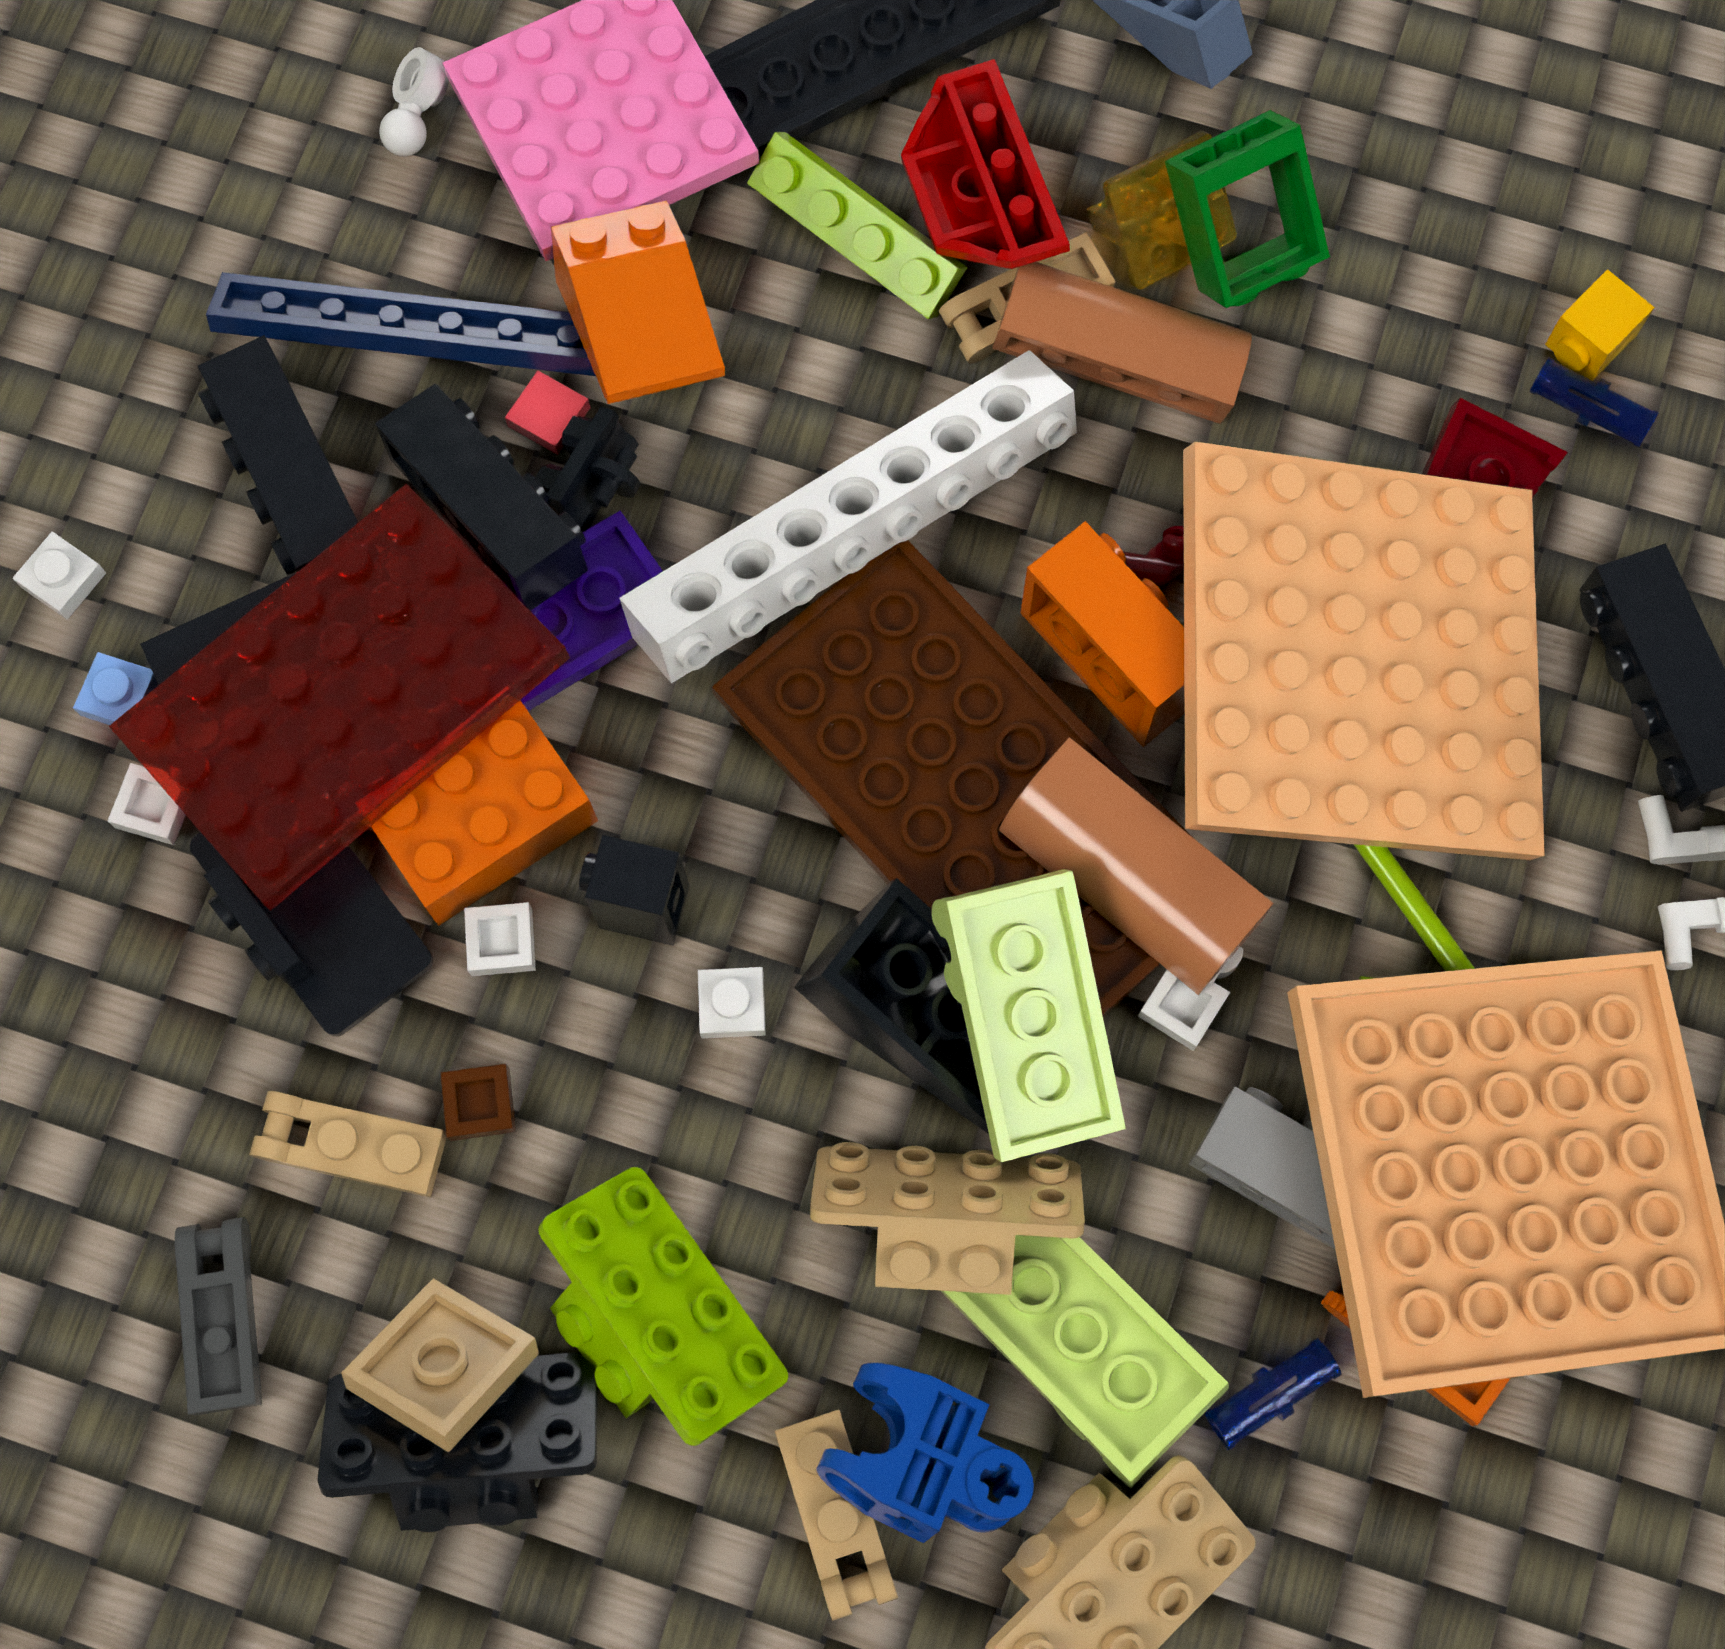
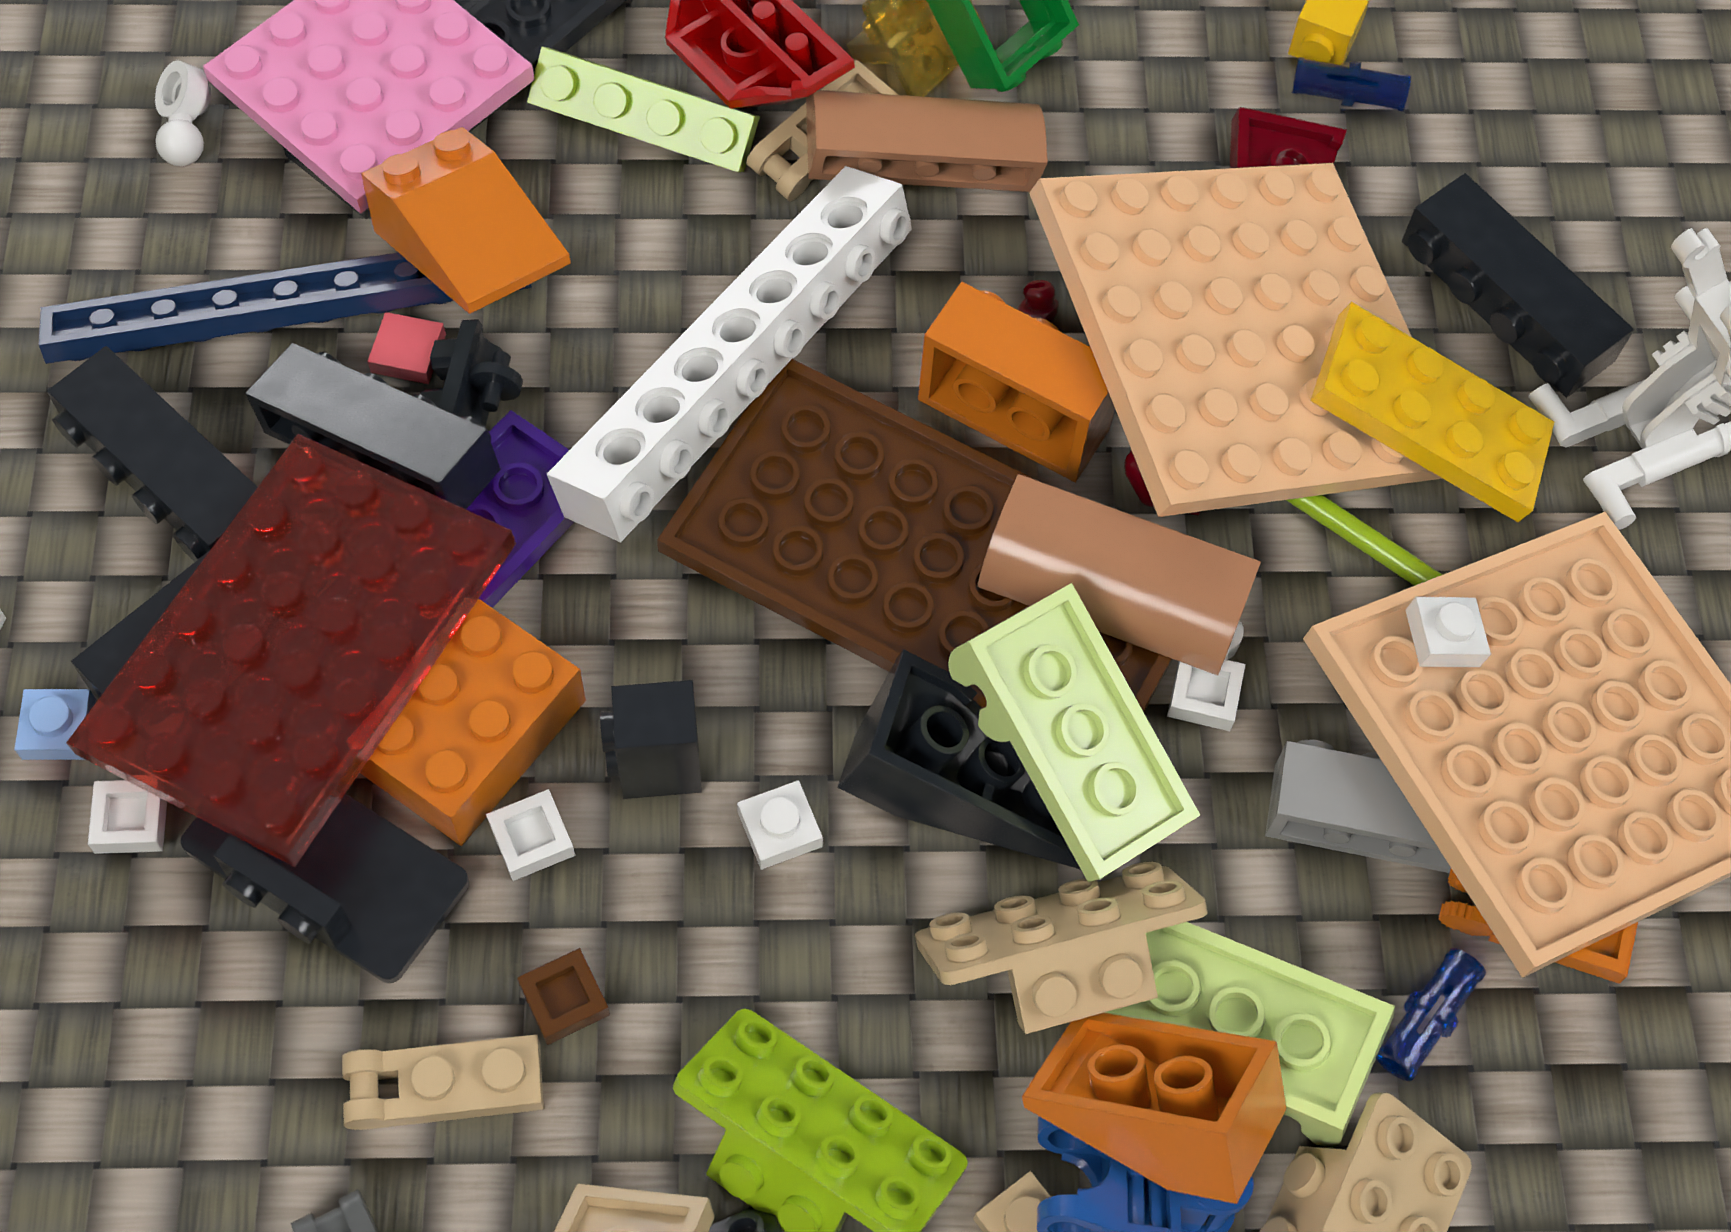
camera: 25 degrees left, 10 degrees down
none -> orange slope [1022,1013,1286,1204]
none -> yellow plate [1310,301,1555,522]
none -> white plate [1406,597,1491,667]

